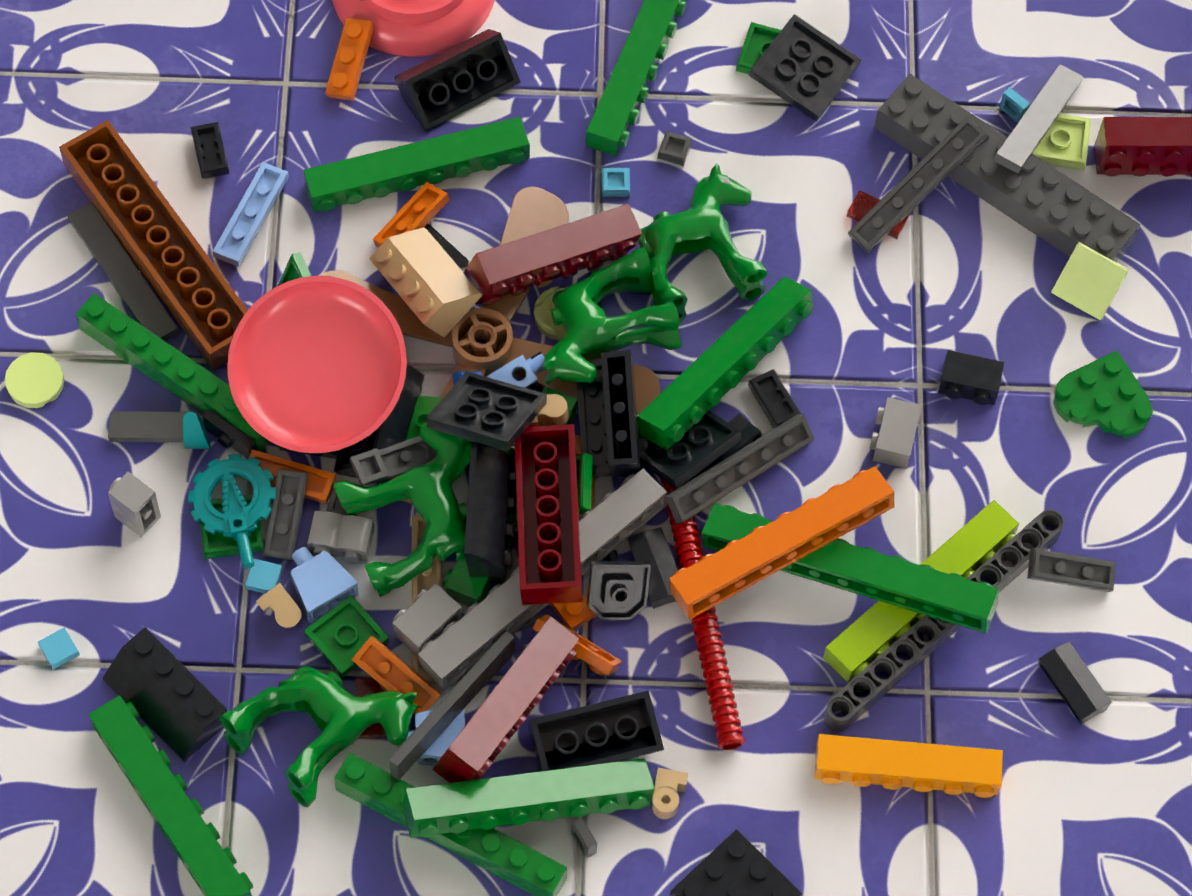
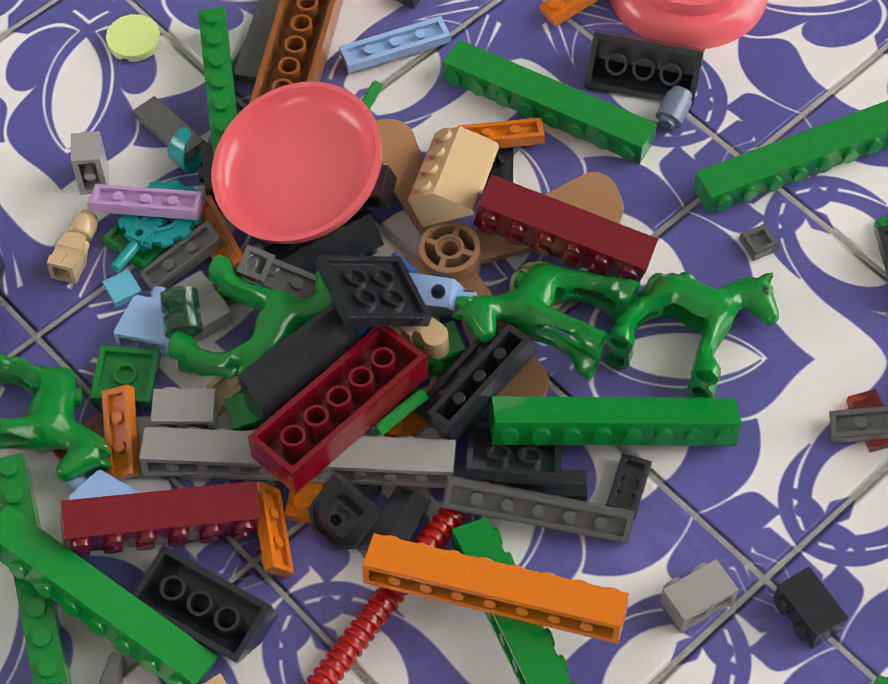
camera: 50 degrees right, 5 degrees down
tan leg [256,583,302,629] -> none
dark grey tile [389,631,516,780] -> none
medium azure tile [601,168,630,197] -> none
none -> tan piece [46,209,98,285]
none -> lavender tile [87,184,206,220]
none -> clear green wheel [159,286,204,339]
none -> sand blue brick [656,86,692,129]

